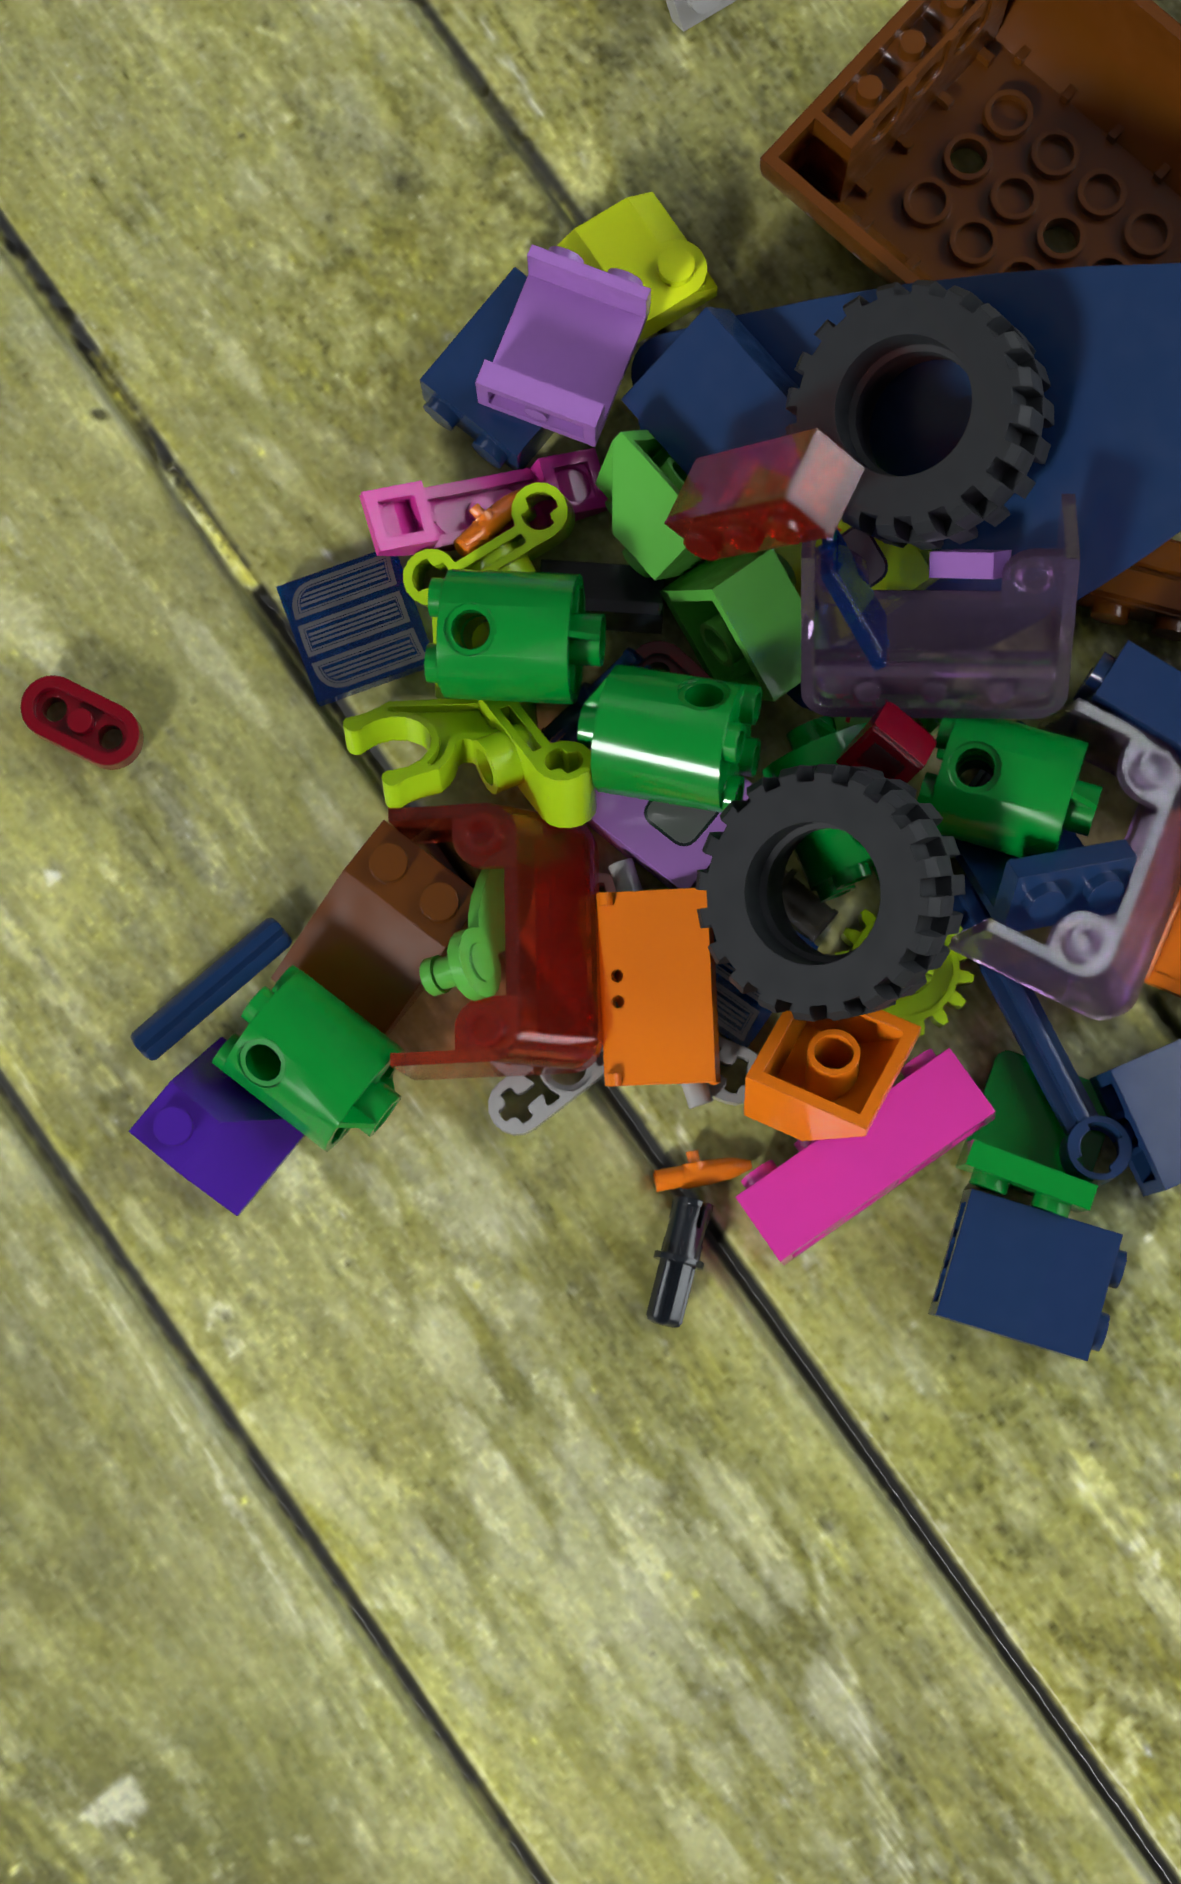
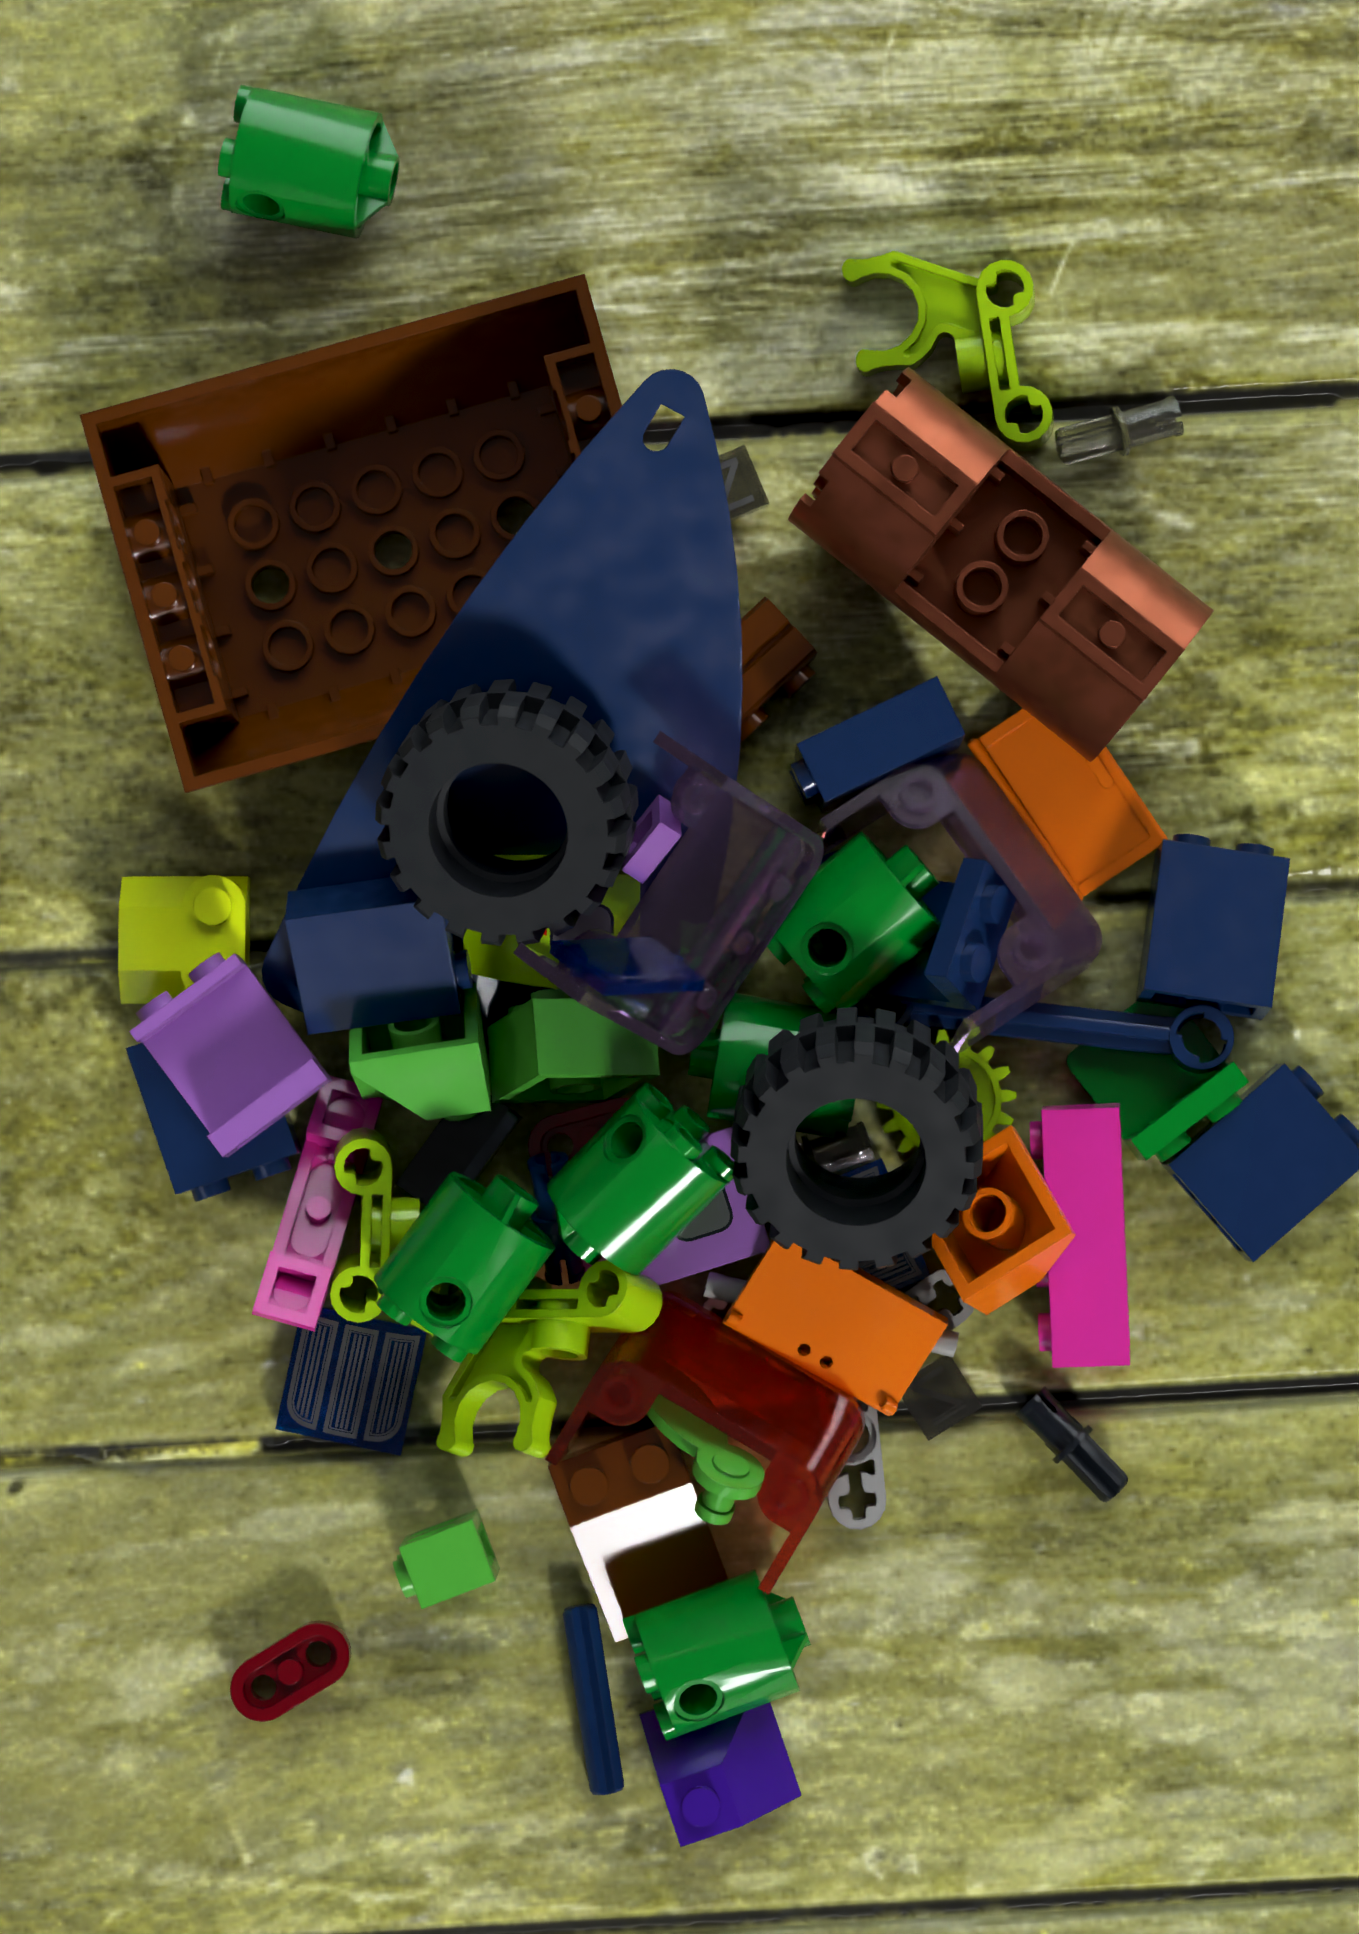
camera: 65 degrees left, 5 degrees up
orange helmet [454,488,522,557] -> none
orange helmet [653,1150,752,1192] -> none
clear red brick [664,428,865,561] -> none
dark red slope [836,701,937,783] -> none
none -> bright green brick [393,1509,500,1609]
none -> clear smoke tile [902,1355,982,1441]

